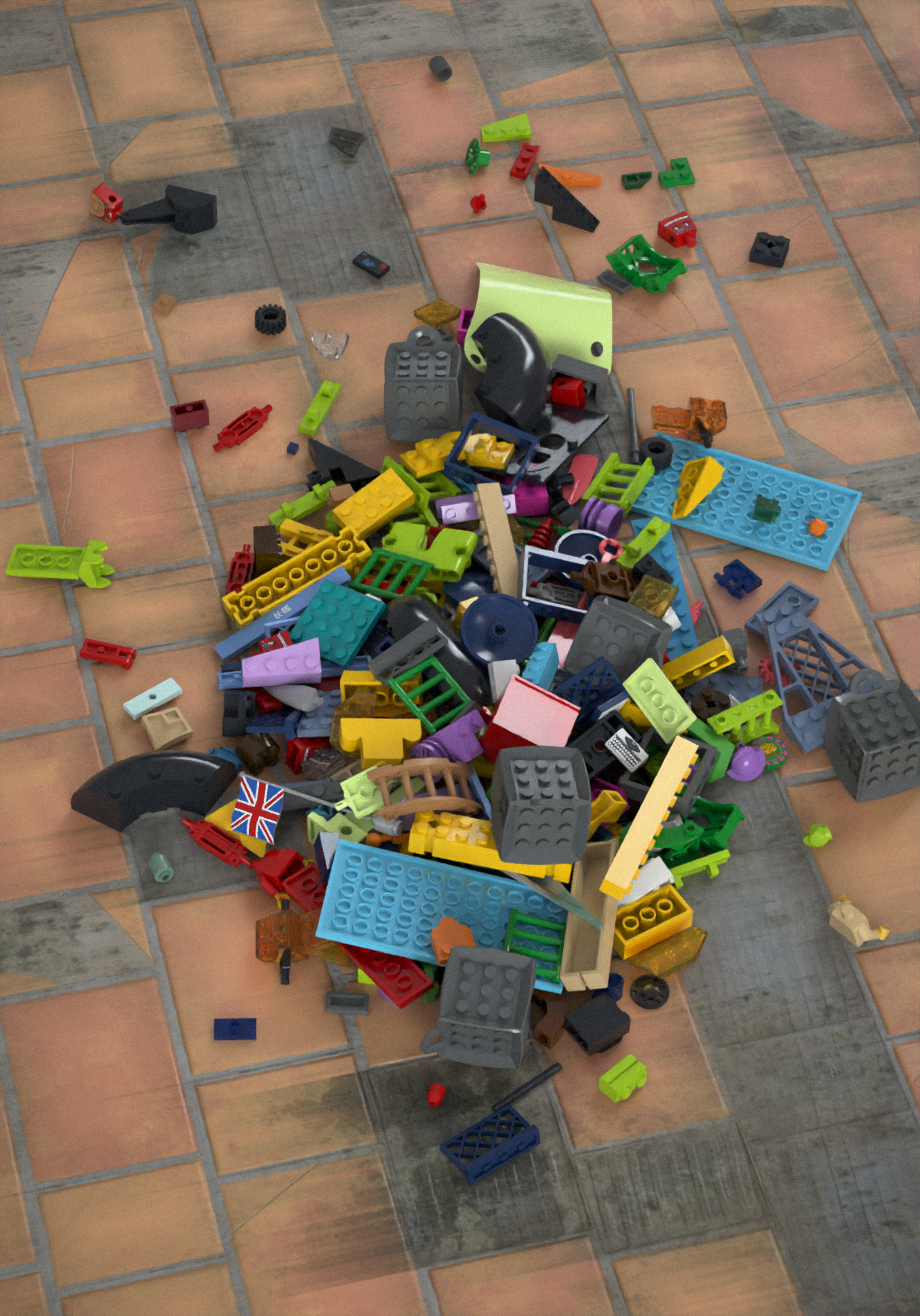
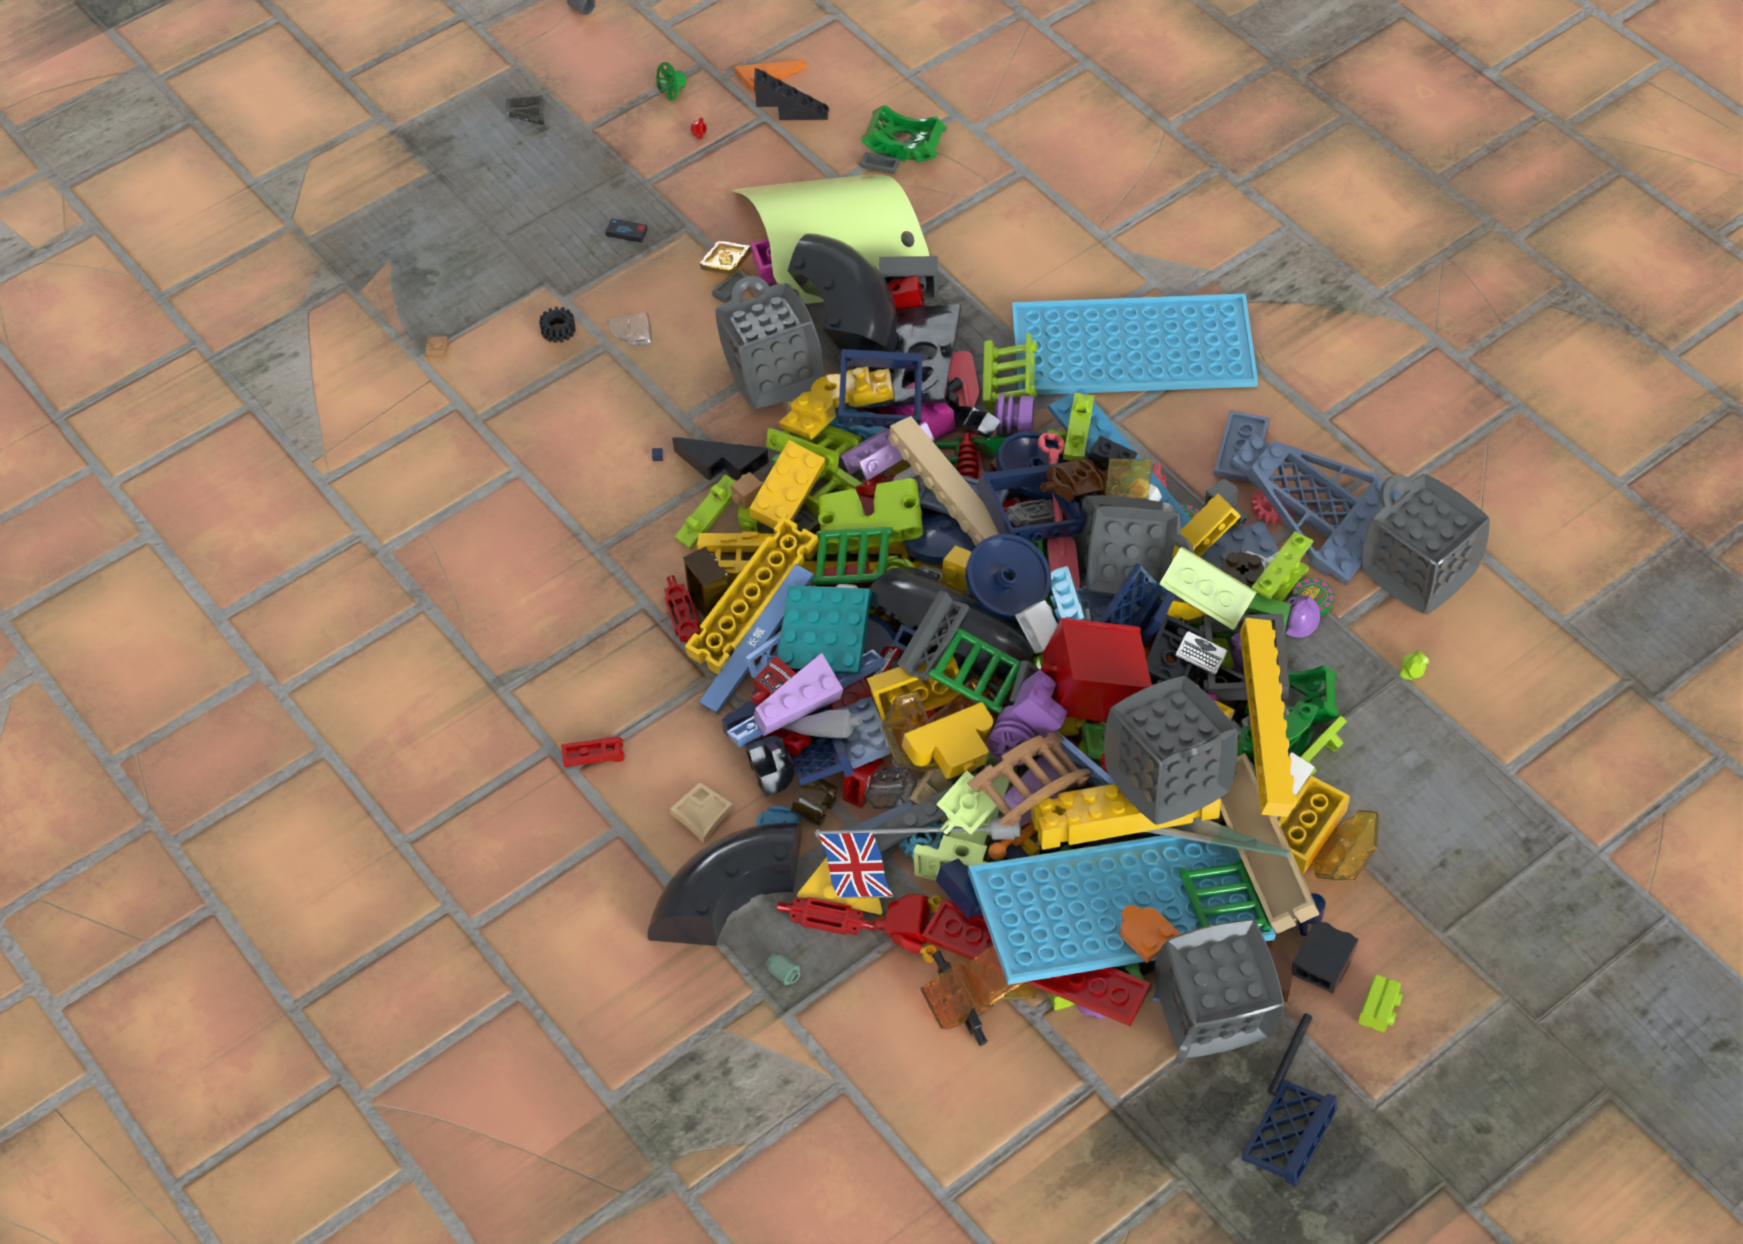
camera: 20 degrees left, 5 degrees up
lime hinge [5,540,115,588] -> none
red torso [89,182,125,224] -> none
black slope [121,185,218,235] -> none
light aqua tile [123,678,182,720] -> none
dark red brick [170,399,210,432] -> none
red piece [213,404,273,452] -> none
clear blue plate [214,1018,257,1040] -> none
lime hinge [298,380,341,436] -> none
black brick [306,466,334,498] -> none
dark grey tile [326,992,369,1016] -> none
red hose [427,1083,446,1107] -> none
lime wing [480,113,532,143] -> none
red plate [510,142,540,180] -> none
dark green tile [621,171,652,190] -> none
dark grey bar [627,388,640,465] -> none
black wheel [630,974,670,1009] -> none
black tyre [639,437,673,471] -> none
clear orange piece [651,397,727,449] -> none
red torso [657,211,697,248] -> none
green plate [658,157,695,188] -> none
yellow wedge [672,456,725,519] -> none
clear blue plate [713,559,763,600] -> none
black brick [749,232,790,268] -> none
clear green brick [753,494,782,524] -> none
orange piece [808,518,827,537] -> none
tan torso [827,895,890,947] -> none

